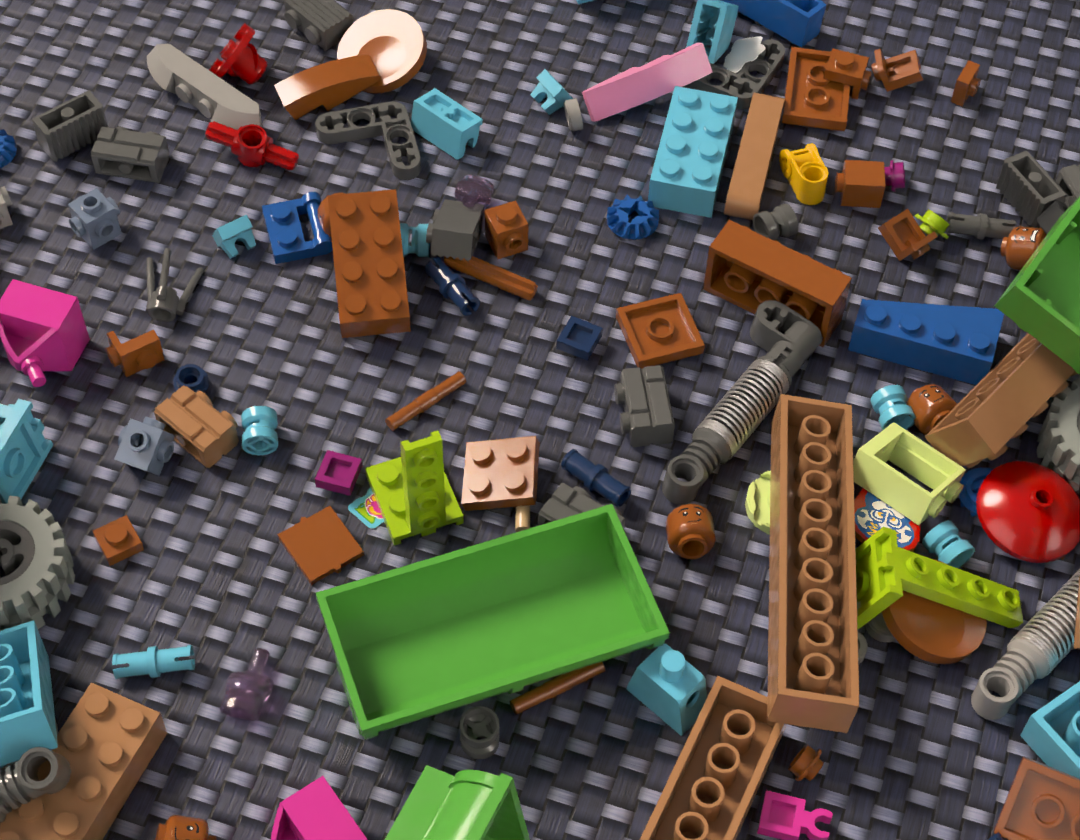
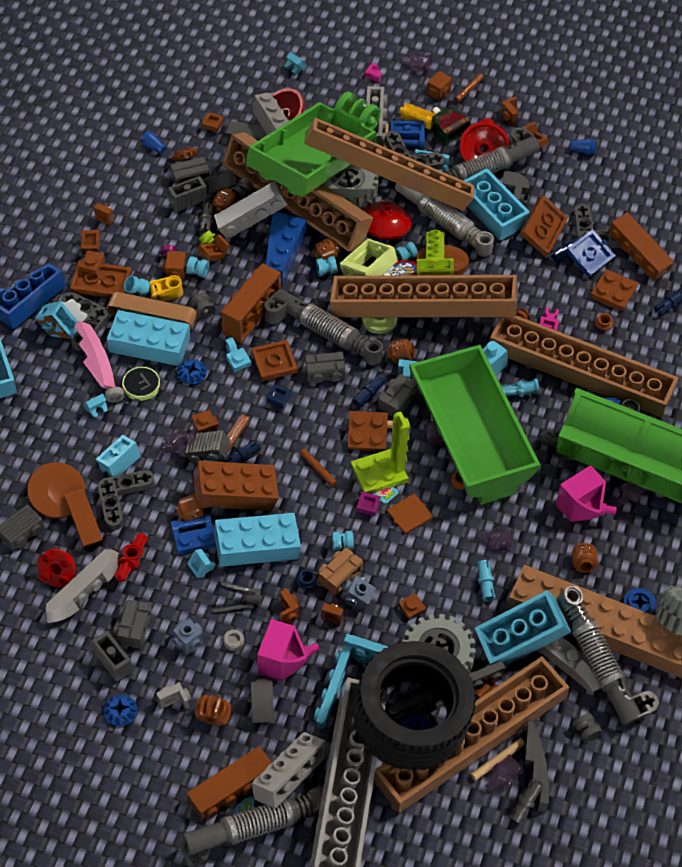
camera: 90 degrees left, 0 degrees up
none -> black tile [122,367,160,401]
none -> medium azure wheel [124,275,150,297]
none -> medium azure wheel [186,256,209,278]
none -> light grey brick [214,181,288,240]
none -> medium azure brick [214,513,301,567]
none -> light grey tile [224,630,244,651]
none -> medium azure plate [225,337,251,372]
none -> dark orange plate [321,603,344,626]
none -> medium azure tile [398,359,417,380]
none -> medium azure pin [501,379,539,397]

